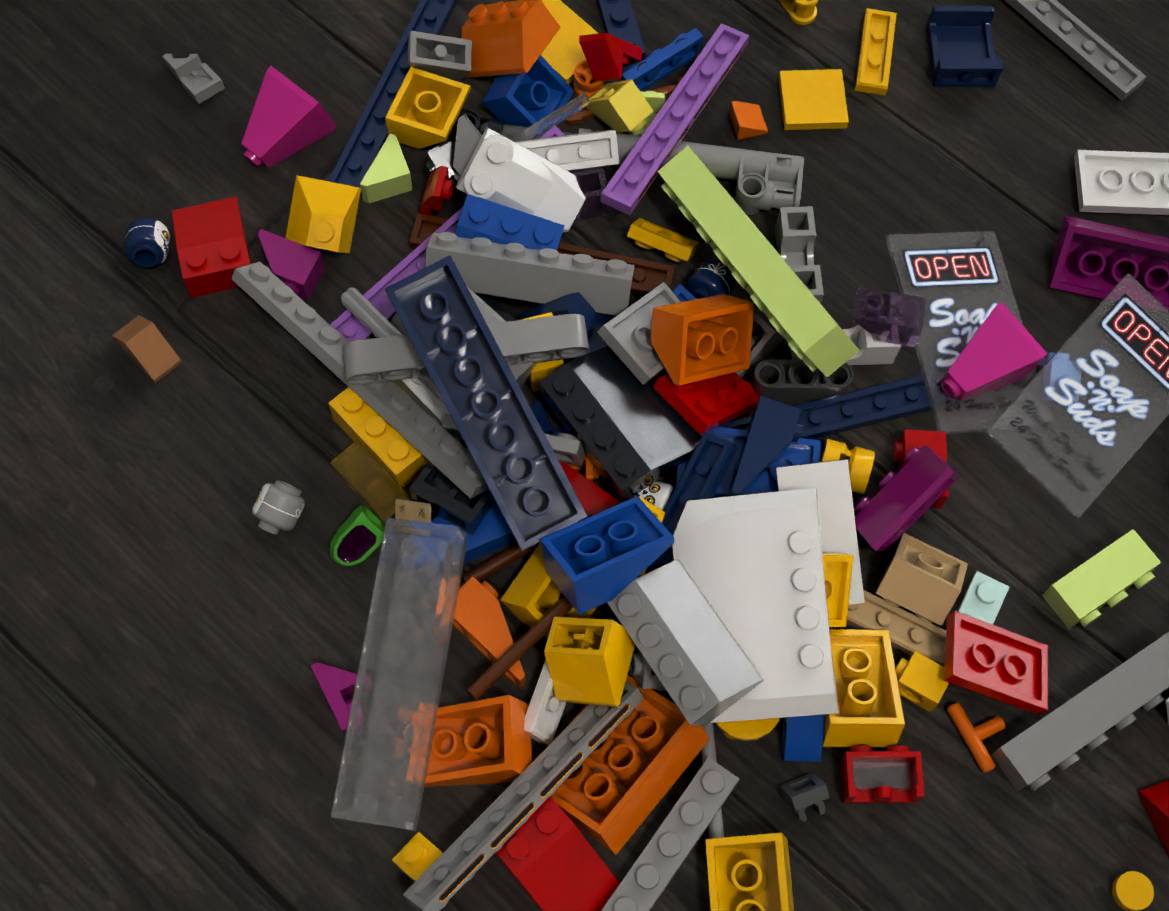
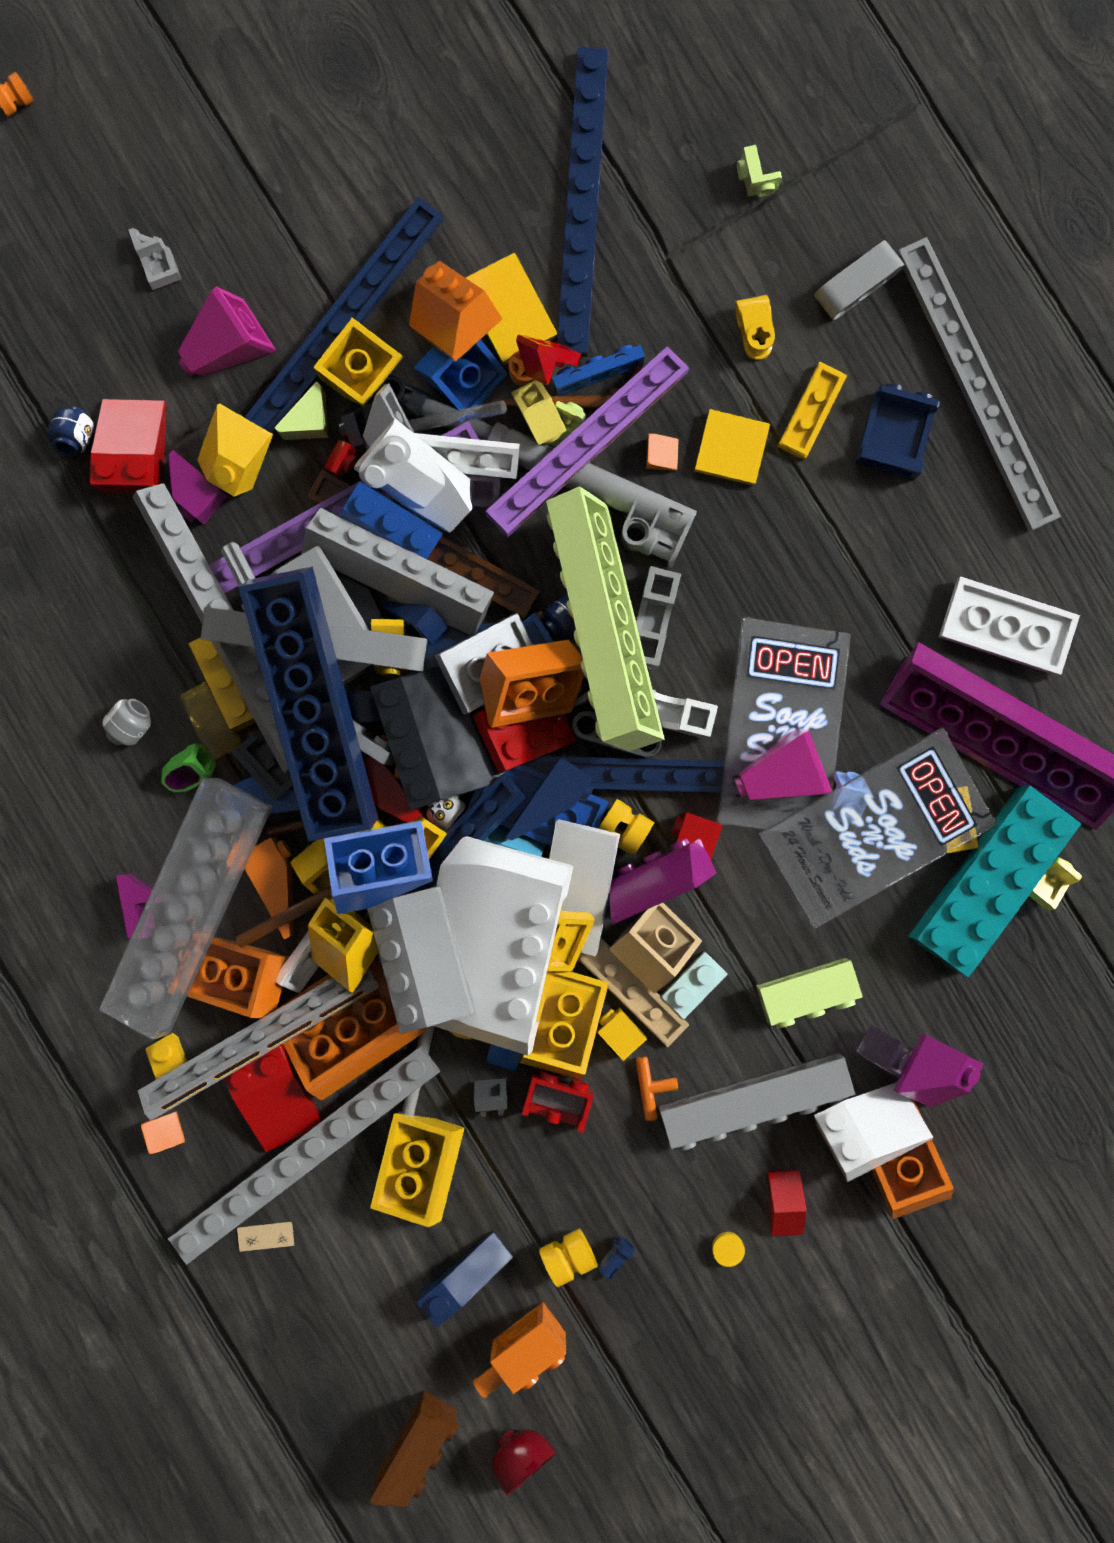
camera: 15 degrees right, 20 degrees up
medium nougat slope [112,315,182,383] -> none
tan sticker [395,499,432,531] -> none
light grey slope [408,31,472,82] -> none
yellow plate [627,218,699,262] -> none
clear purple slope [852,286,927,347] -> none
plate [945,611,1048,715] -> none

